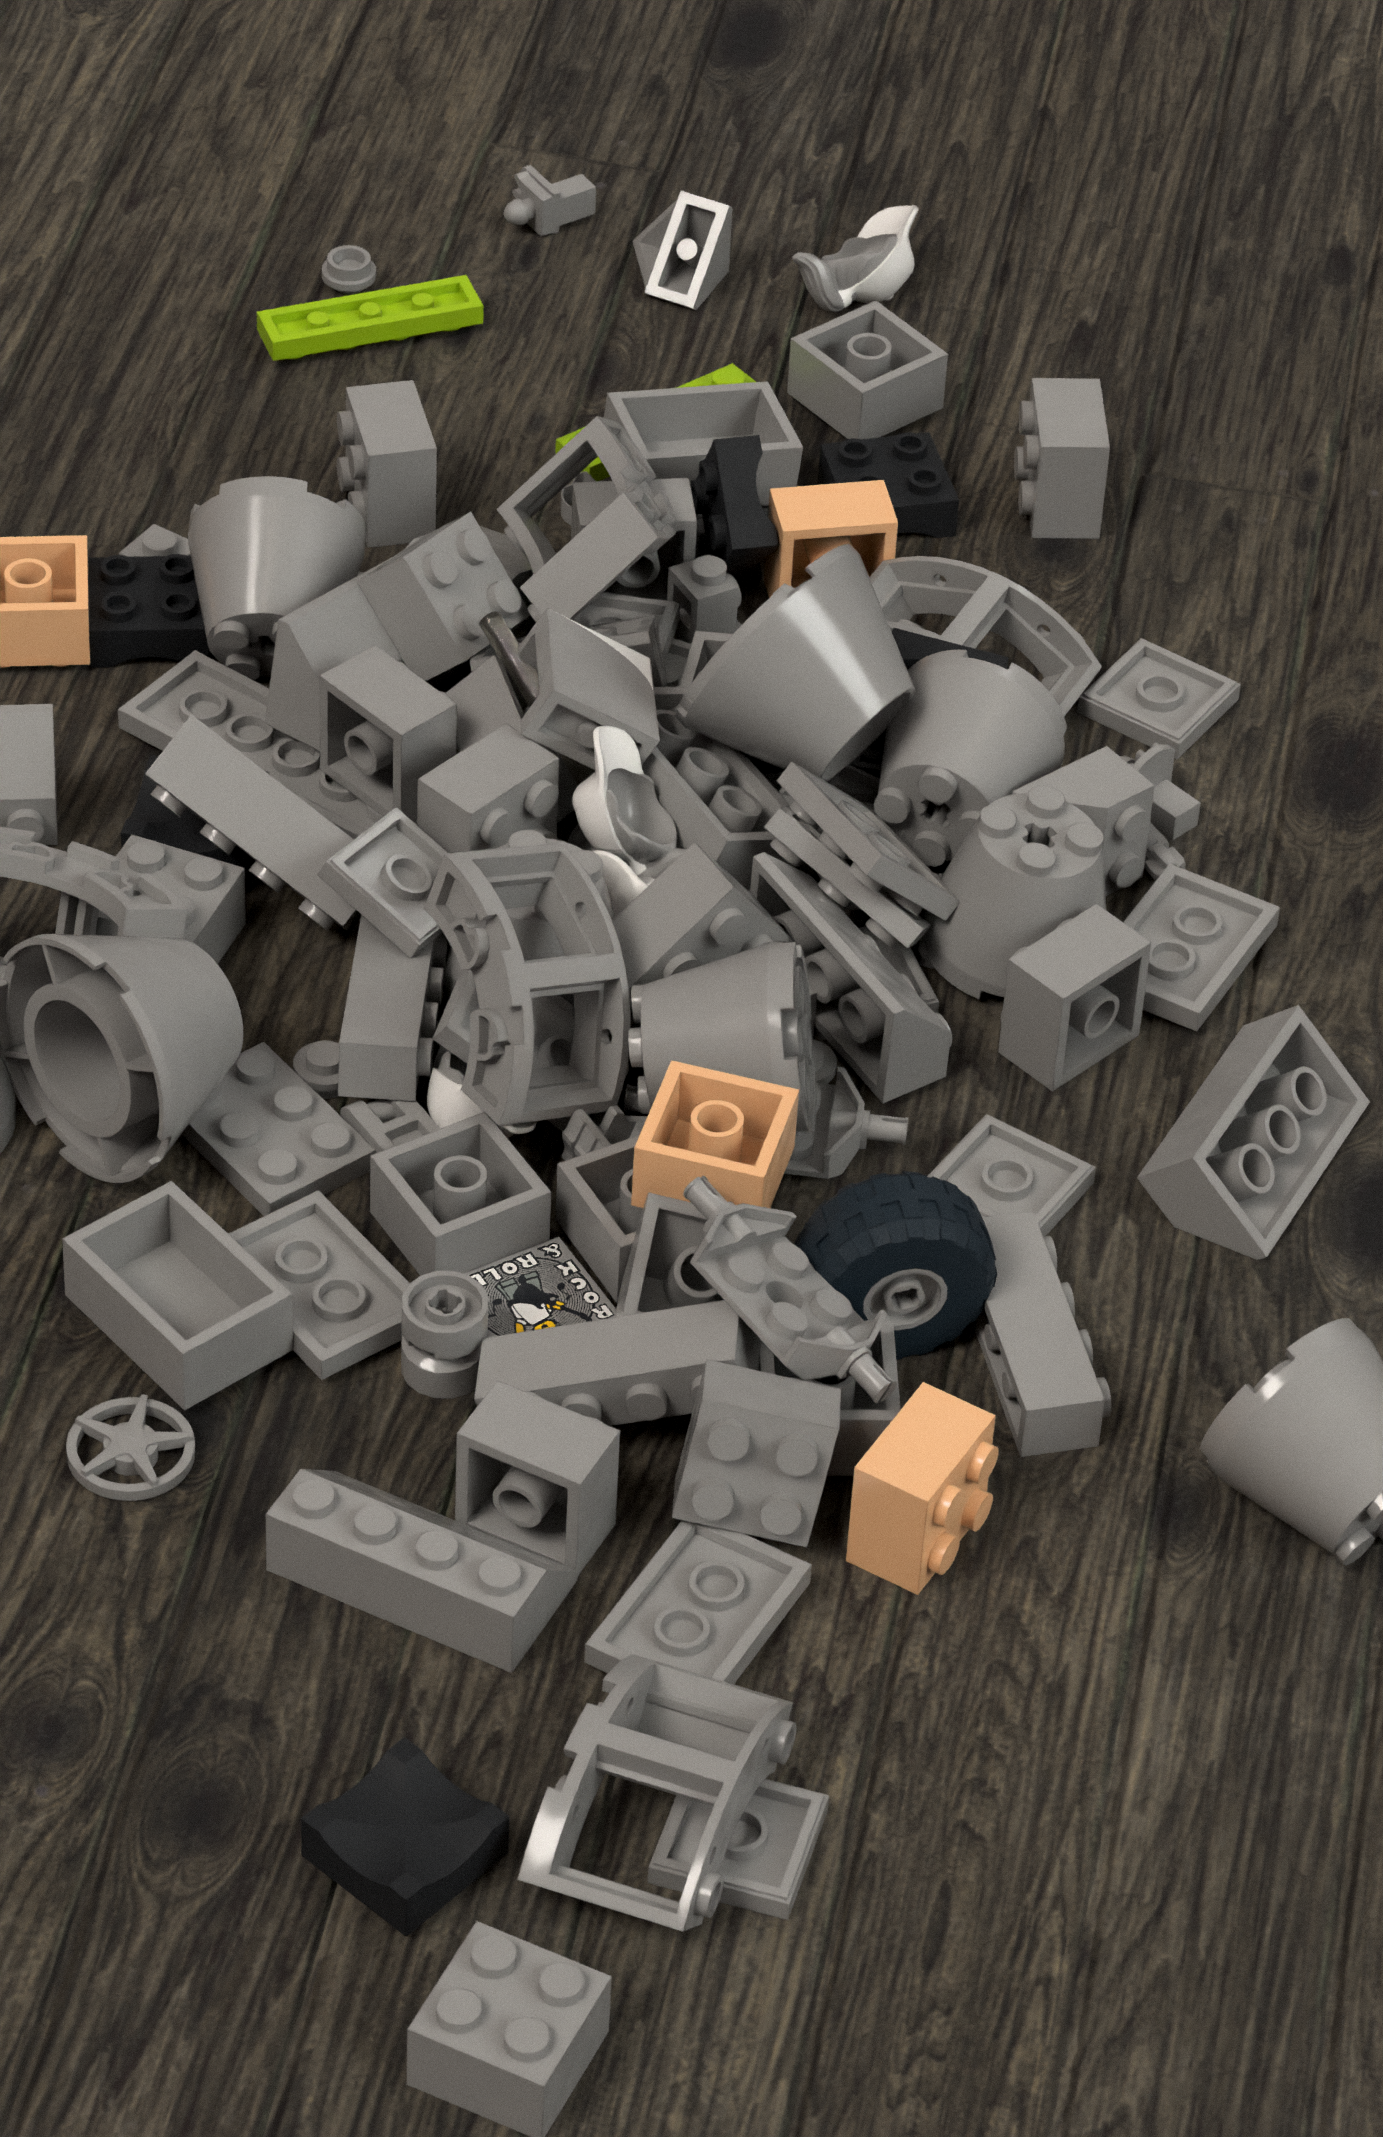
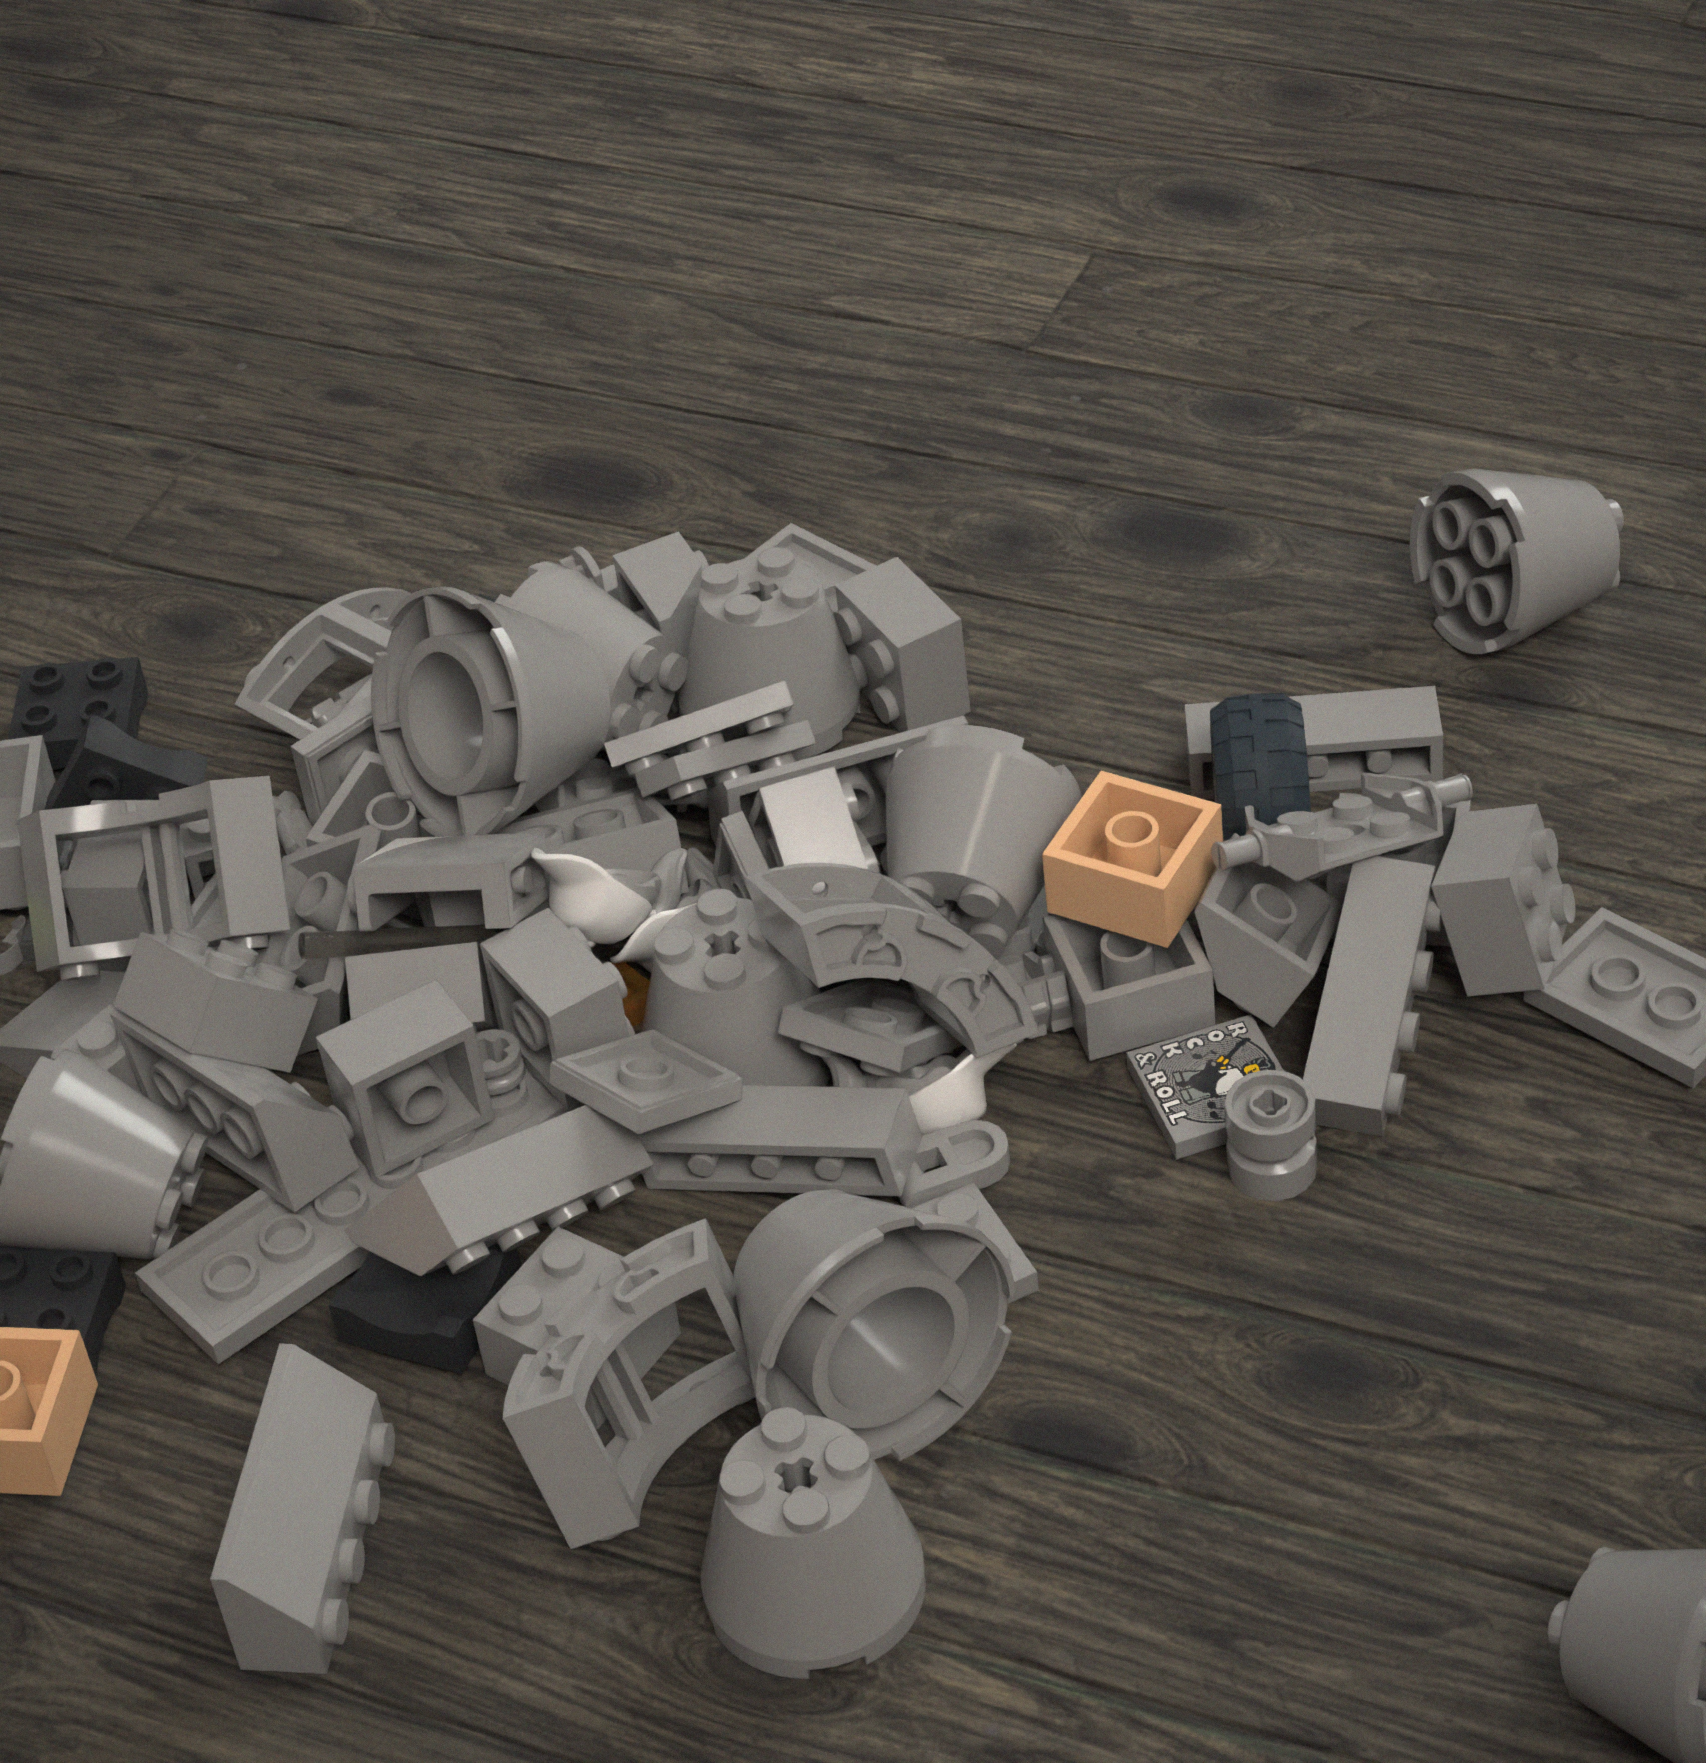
camera: 70 degrees left, 0 degrees up
light grey piece [62,1181,293,1410] -> none
light grey wheel [66,1394,195,1501] -> none
light grey plate [229,1190,409,1380] -> none
light grey slope [266,1469,578,1673] -> none
light grey brick [370,1112,551,1276] -> none
light grey brick [455,1380,620,1576] -> none
light nougat brick [764,480,898,598] -> none
light nougat brick [846,1382,999,1595] -> none
light grey tile [927,1114,1096,1236] -> none
light grey brick [1014,378,1110,539] -> none
light grey tile [1077,638,1241,759] -> none
light grey slope [1137,1005,1370,1260] -> none

